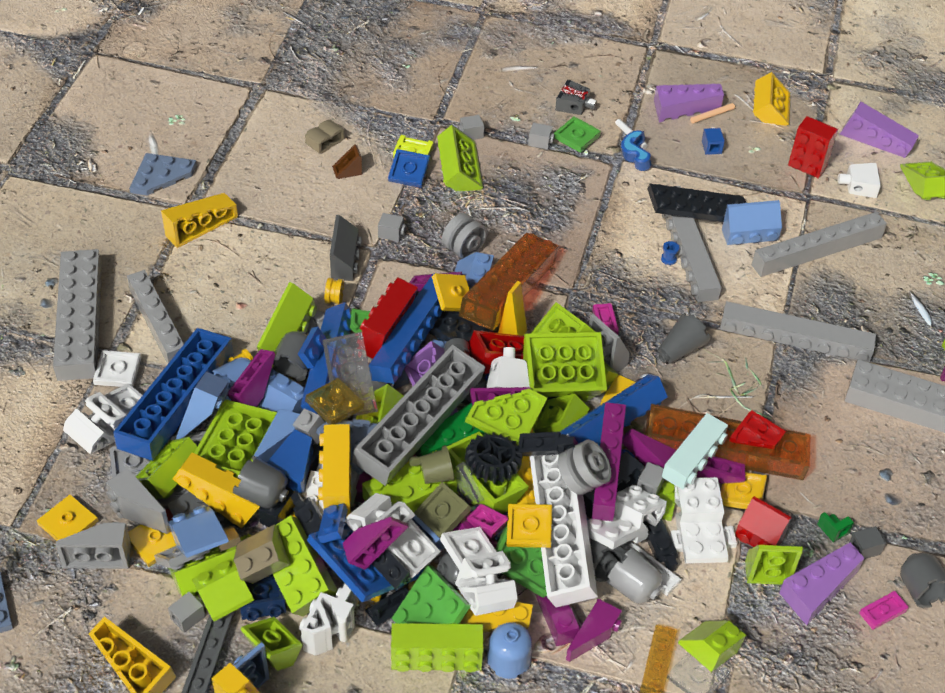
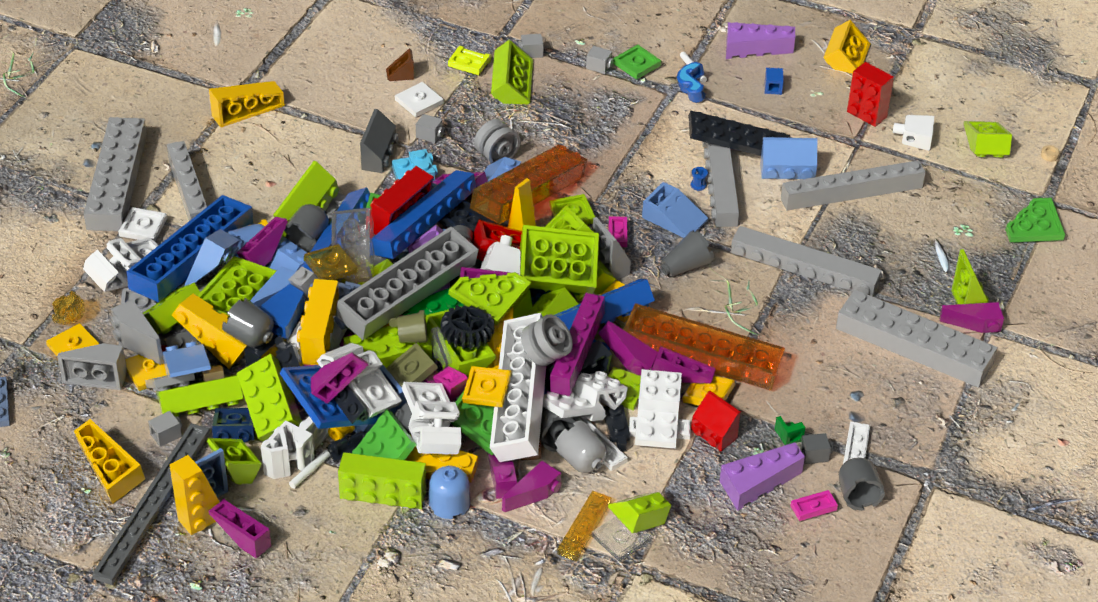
camera: 10 degrees right, 5 degrees down
sand blue plate [130,153,197,196] -> none
lime slope [192,559,254,622] -> none
dark tan slope [234,524,290,584] -> none
blue plate [298,327,328,369] -> none
dark tan brick [305,119,344,154] -> none
blue plate [318,503,348,544] -> none
yellow wheel [324,278,344,305] -> none
blue tile [388,149,430,188] -> none
yellow plate [432,273,475,312] -> none
black hinge [518,432,578,456] -> none
dark grey torso [555,79,597,115] -> none
light grey brick [637,462,665,495] -> none
light aqua brick [662,413,728,489] -> none
light nougat bar [690,103,735,124] -> none
red wing [729,410,786,449] -> none
lime slope [745,545,803,585] -> none
medium lavender wedge [839,102,919,158] -> none
none -> clear yellow hair [52,291,85,325]
none -> white piece [289,450,330,489]
none -> medium azure plate [391,149,438,181]
none -> white plate [395,82,444,117]
none -> lime plate [549,194,595,225]
none -> medium blue slope [642,182,708,238]
none -> white tile [843,421,870,464]

